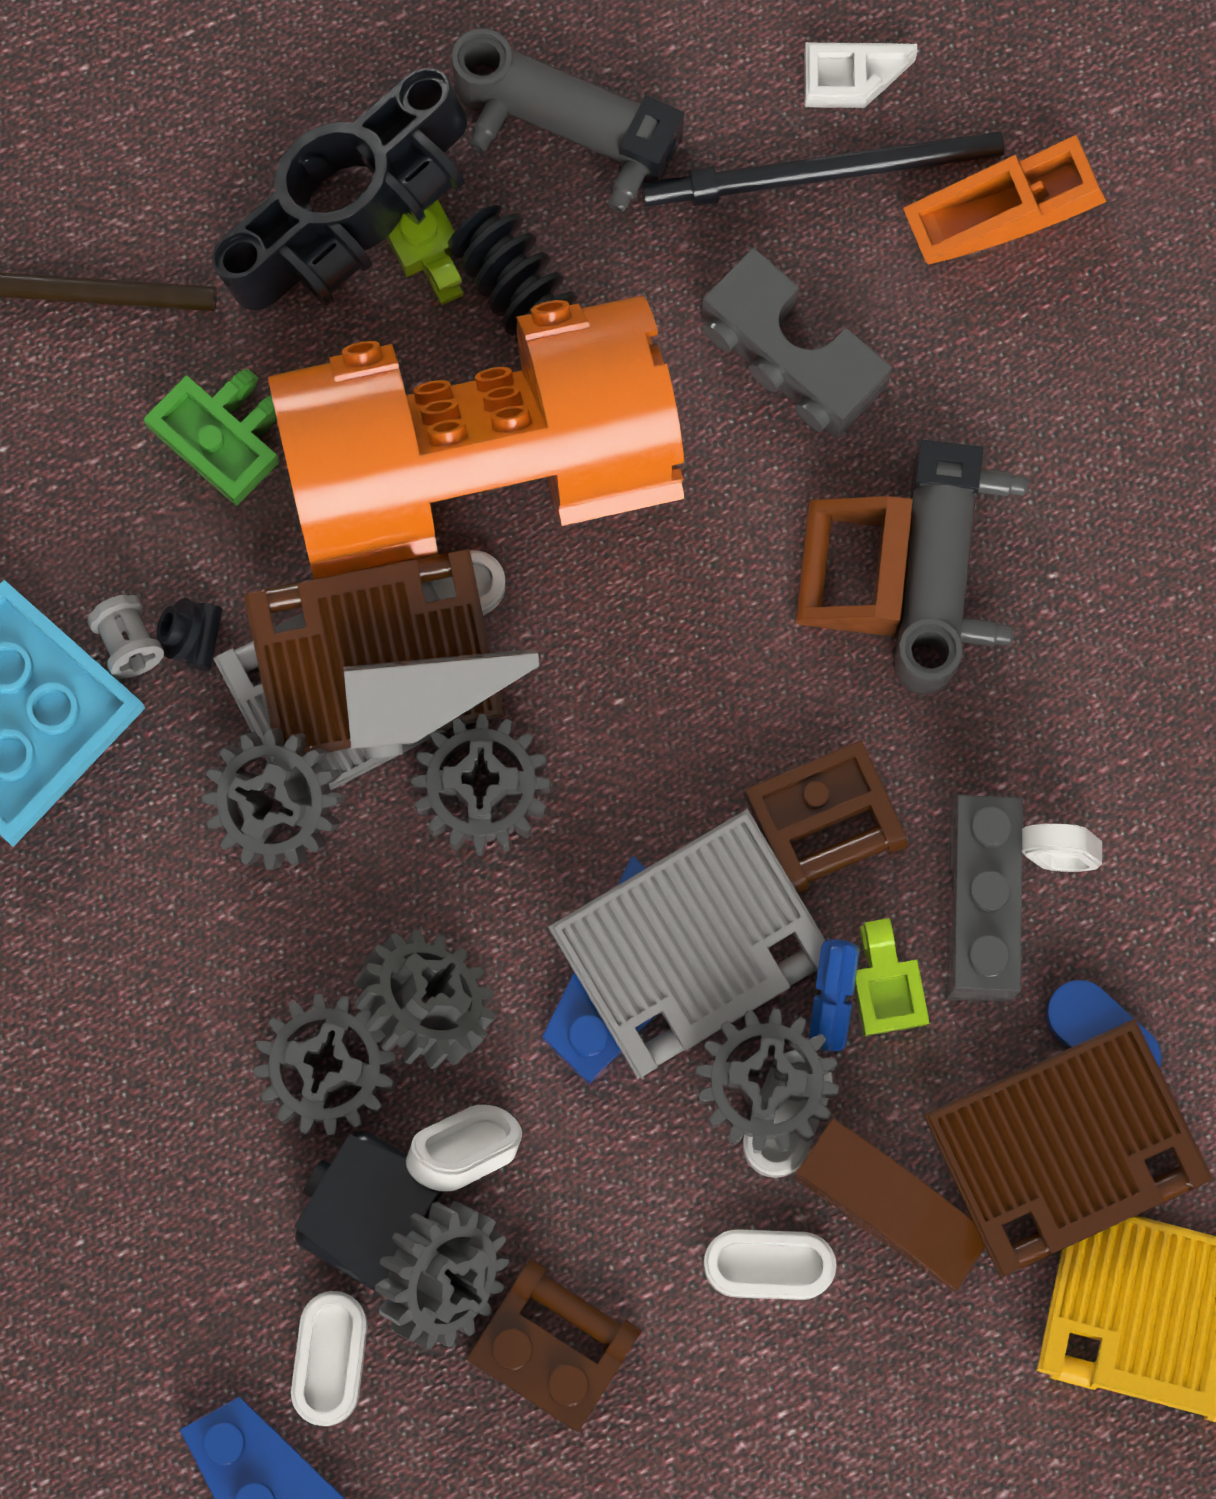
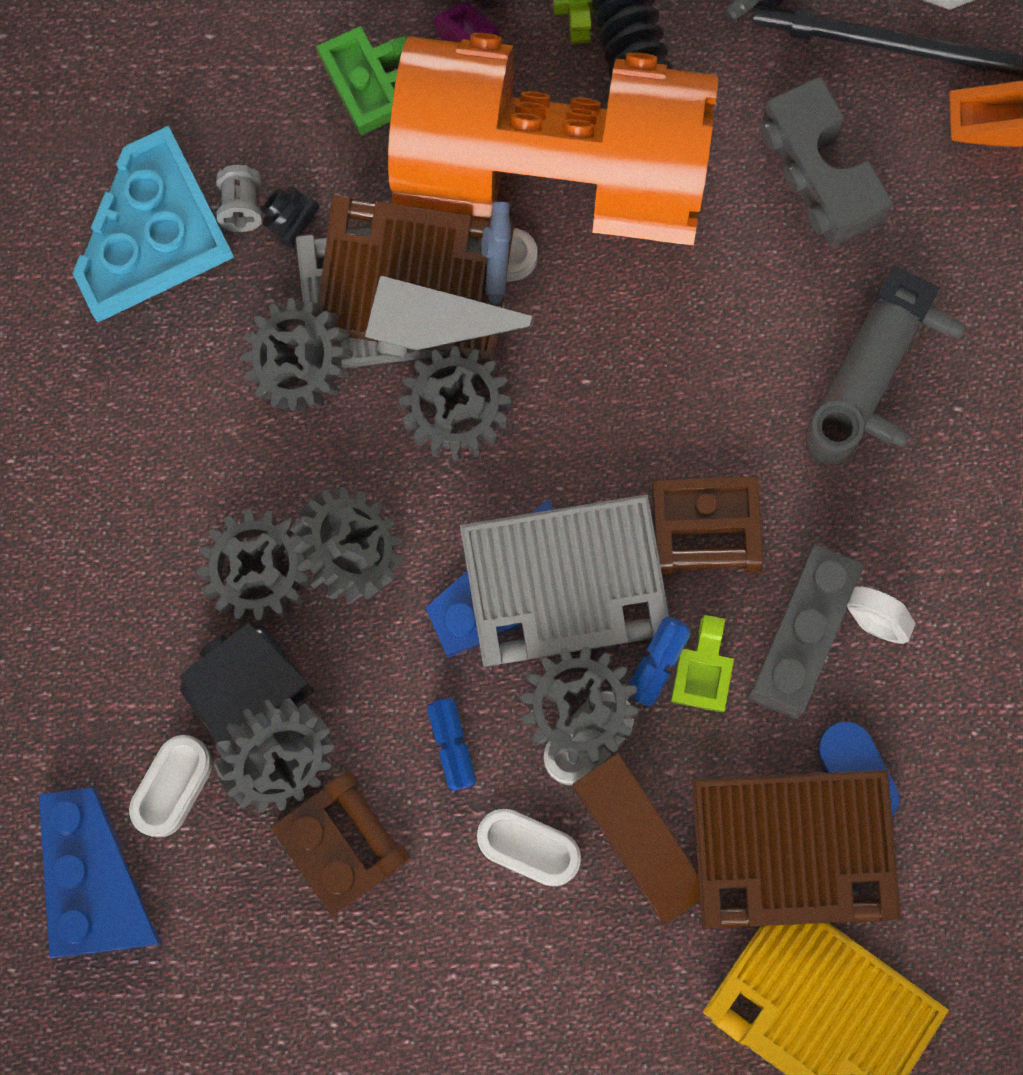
camera: 30 degrees right, 0 degrees up
white tile [406,1105,522,1191] -> none
dark orange tile [795,496,913,637] -> none
none -> blue piece [427,698,476,791]
none -> magenta slope [433,1,500,42]
none -> sand blue piece [482,202,511,305]

